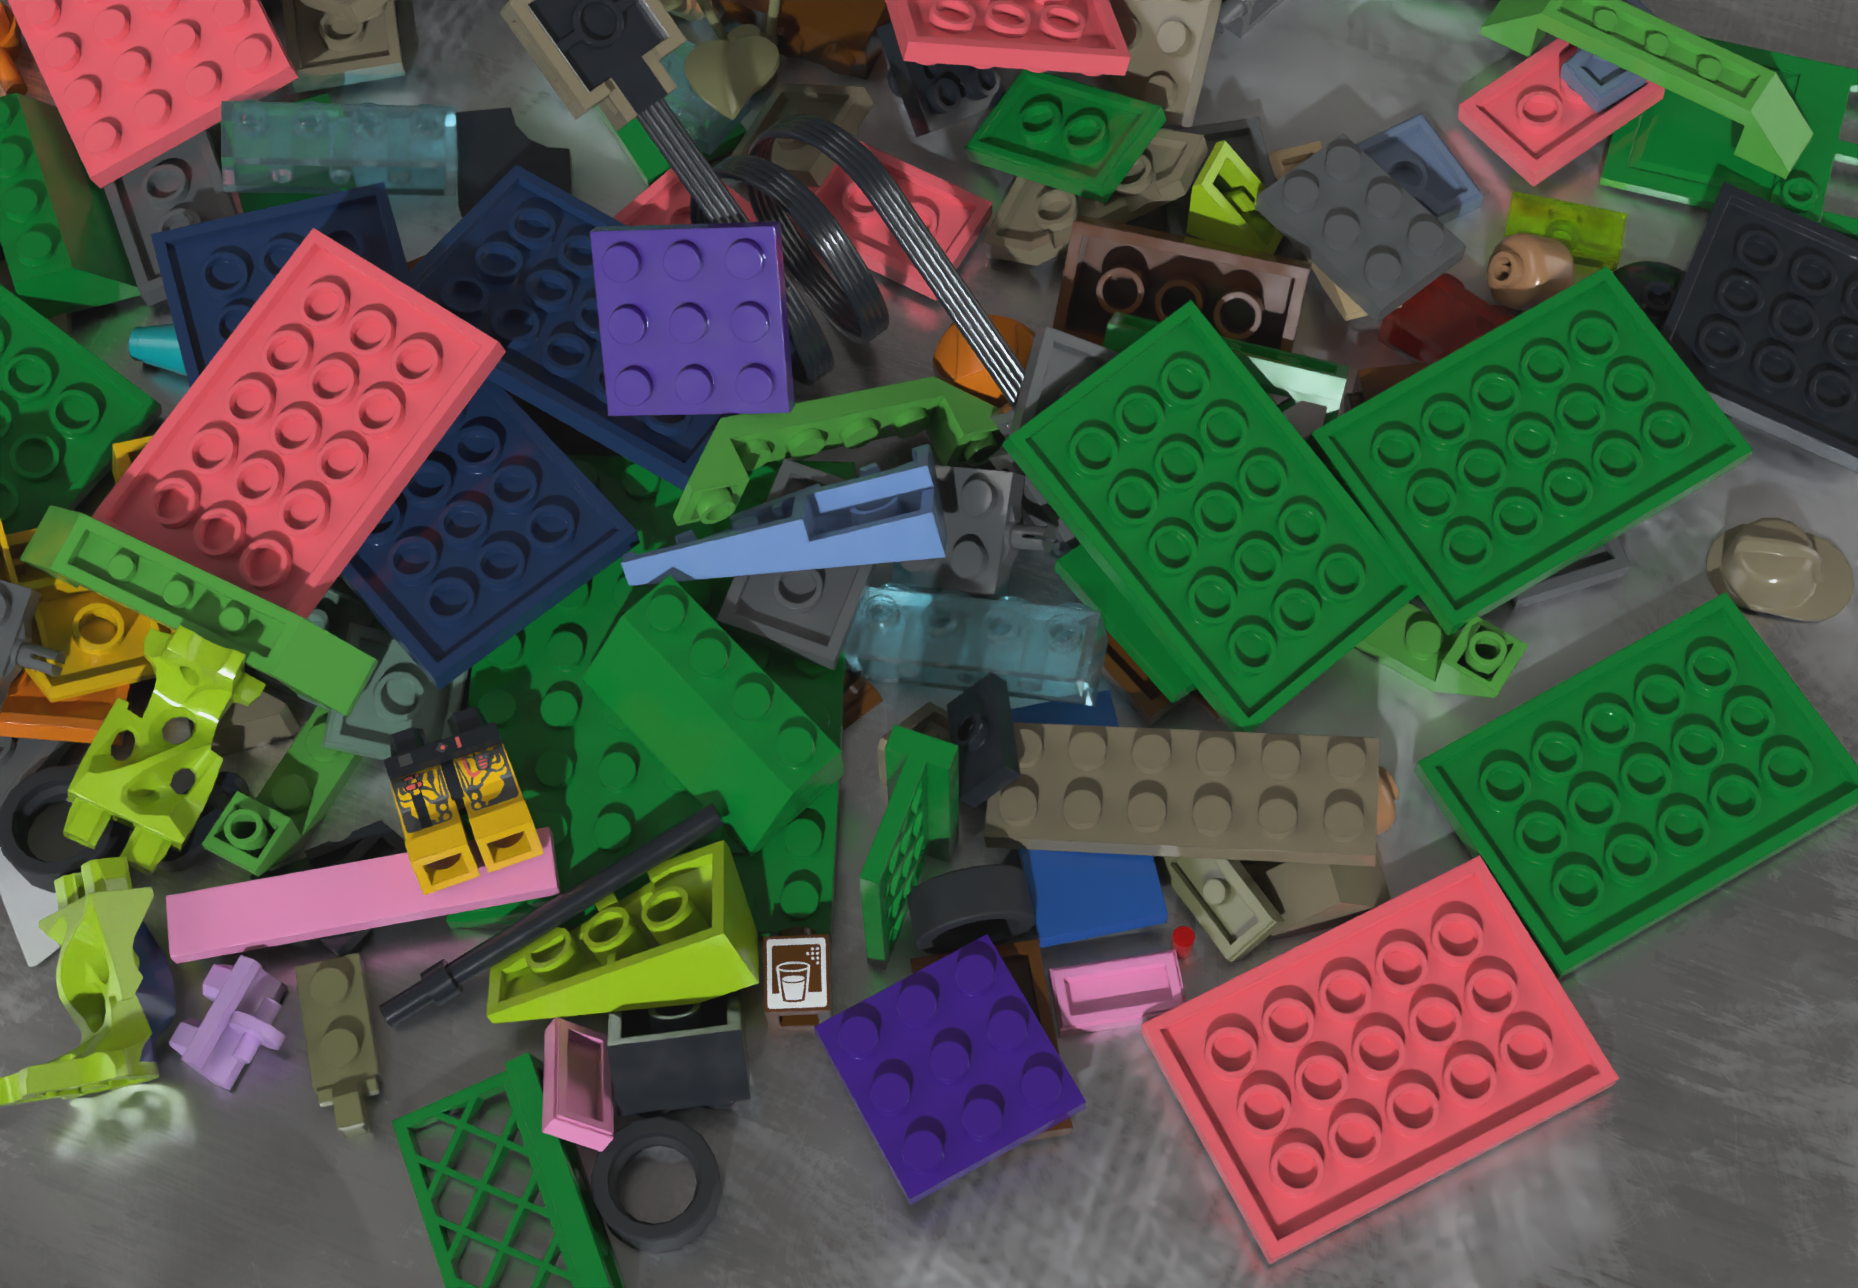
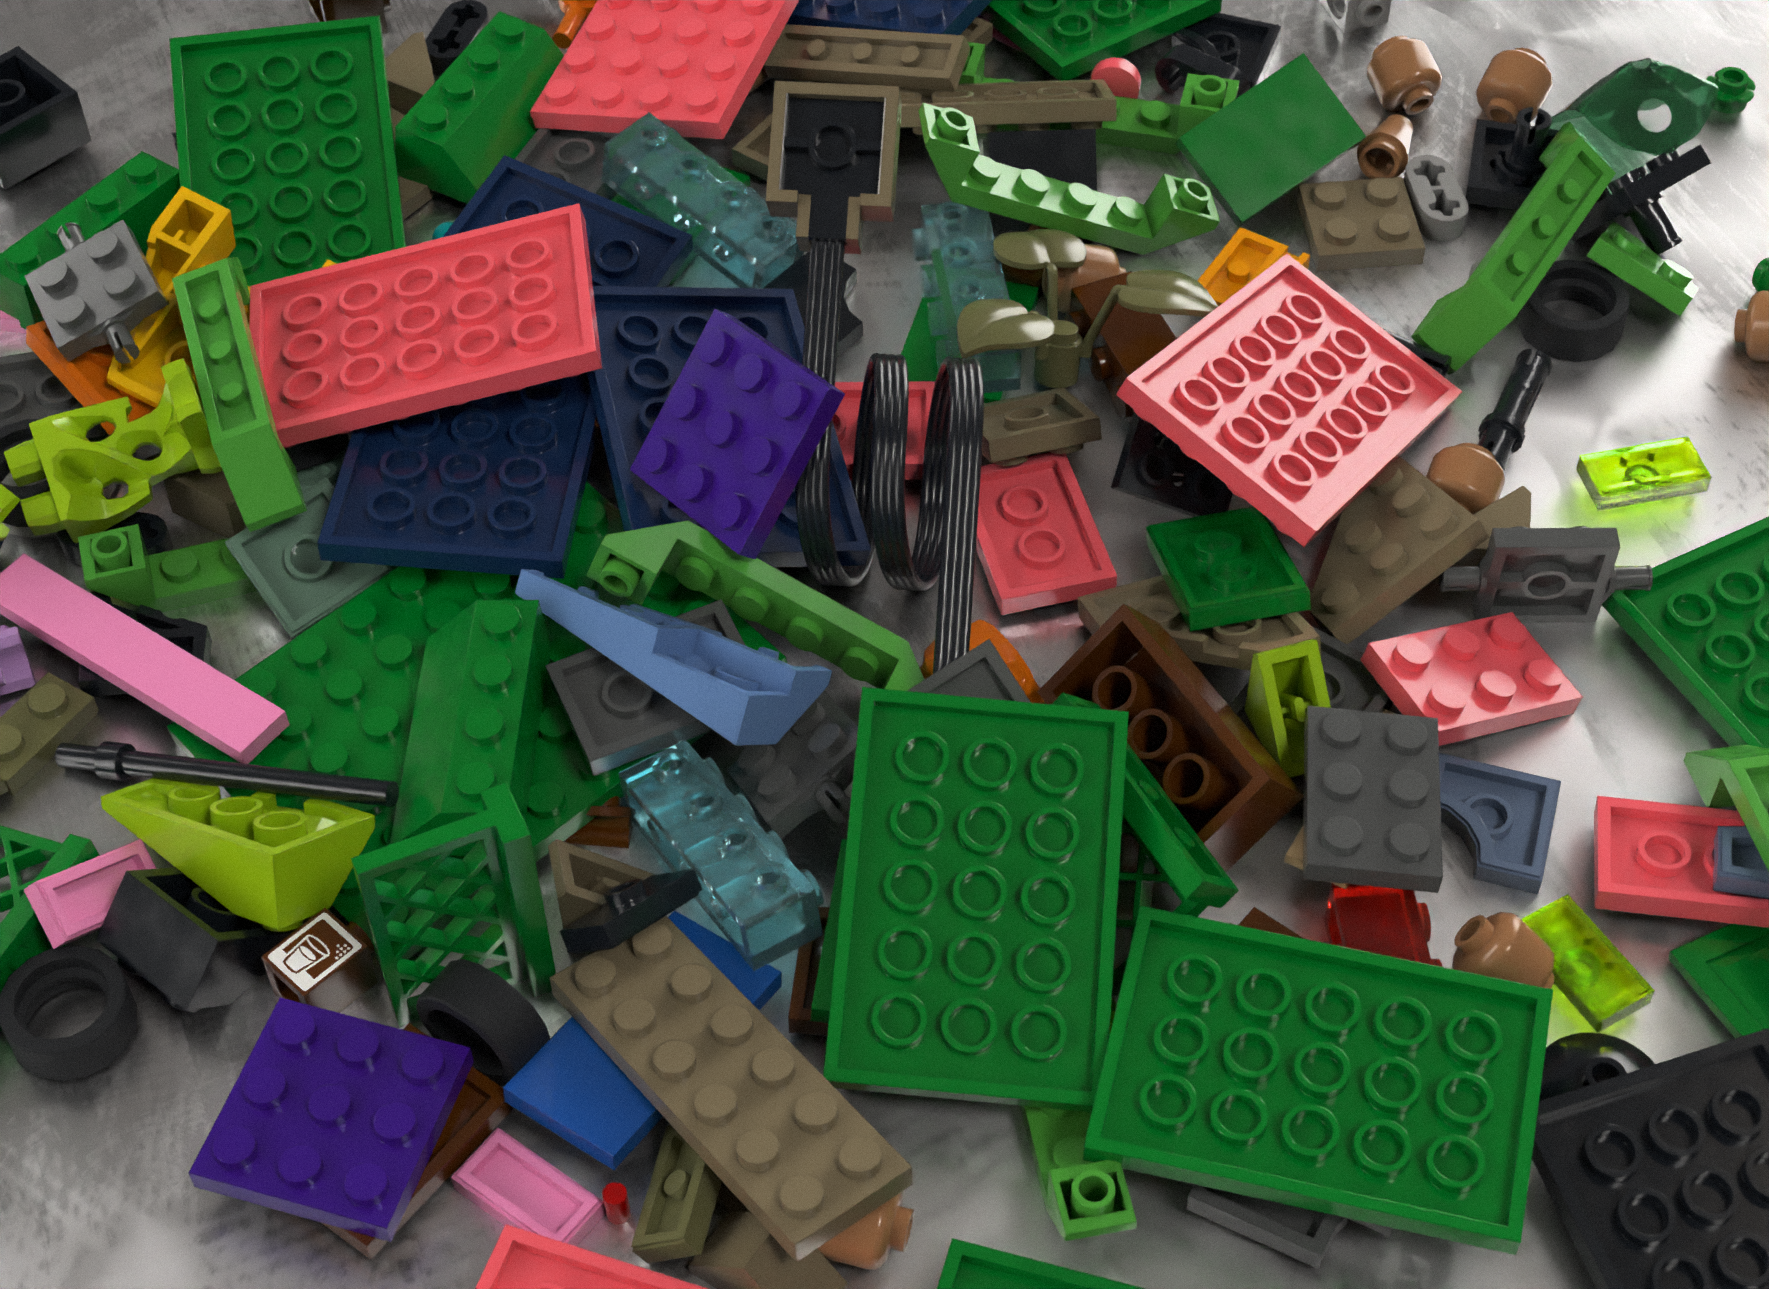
camera: 45 degrees right, 15 degrees down
hips [383,706,544,895] -> none
none -> coral plate [1360,612,1583,746]

